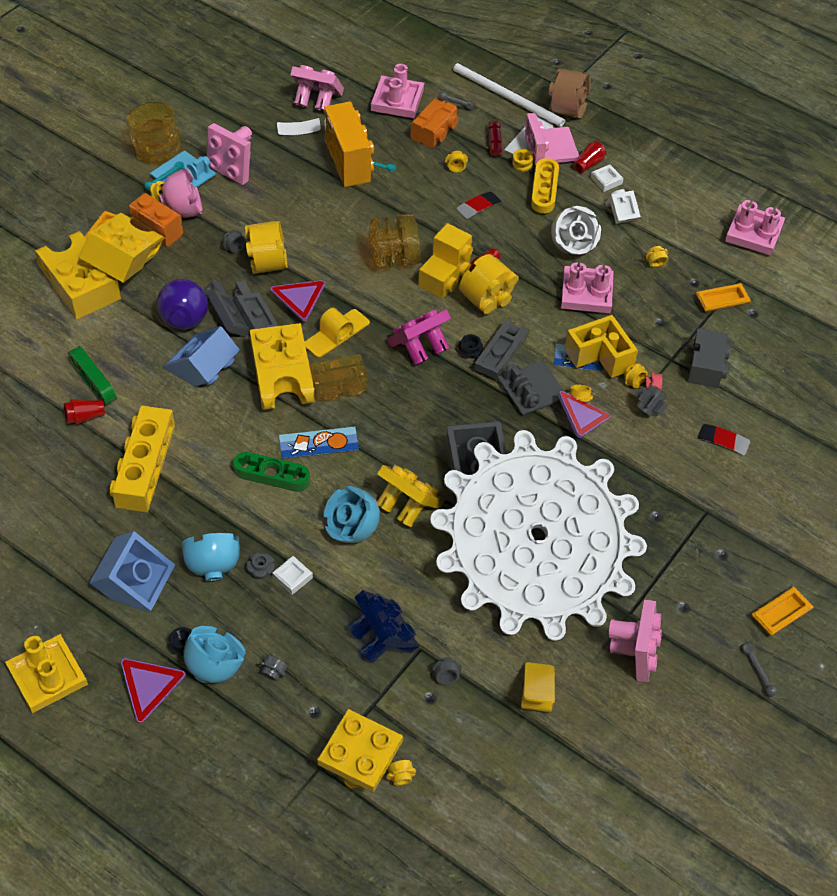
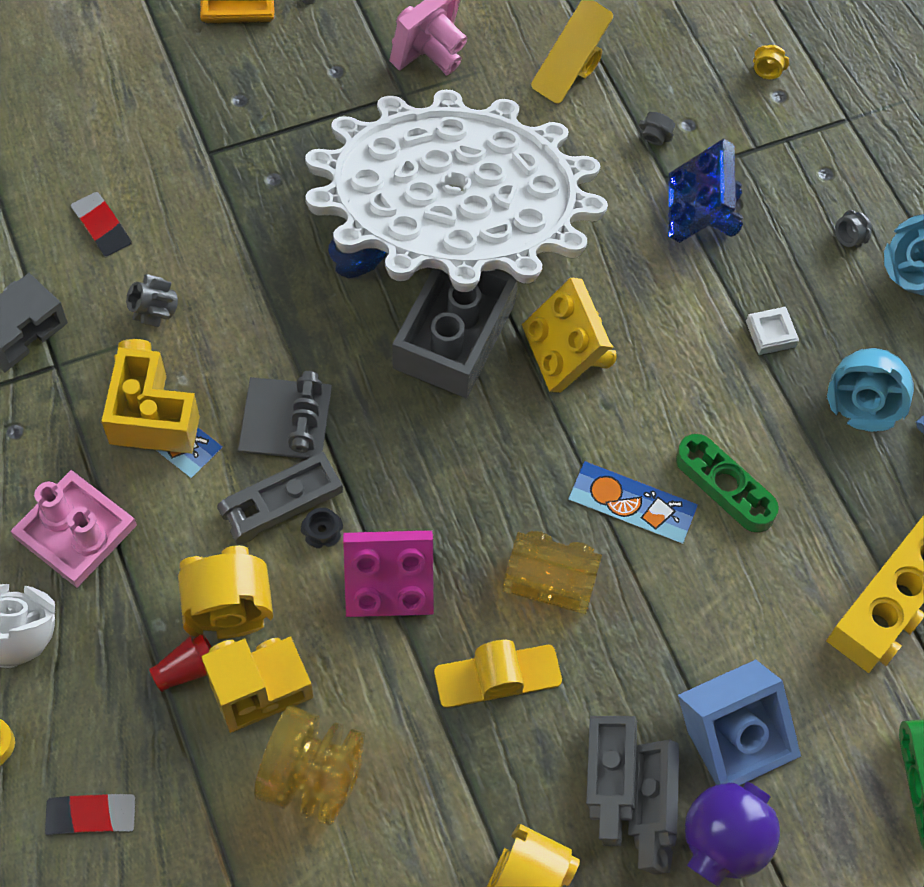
camera: 150 degrees left, 10 degrees up
dark grey plate [247,553,275,579] -> none
yellow brick [250,323,315,410] -> none
piece [271,280,325,321] -> none
yellow plate [318,709,403,793] -> none
medium azure cylinder [324,486,380,543] -> none
piece [558,391,610,438] -> none
yellow plate [568,385,593,403] -> none
coral plate [646,372,662,391] -> none

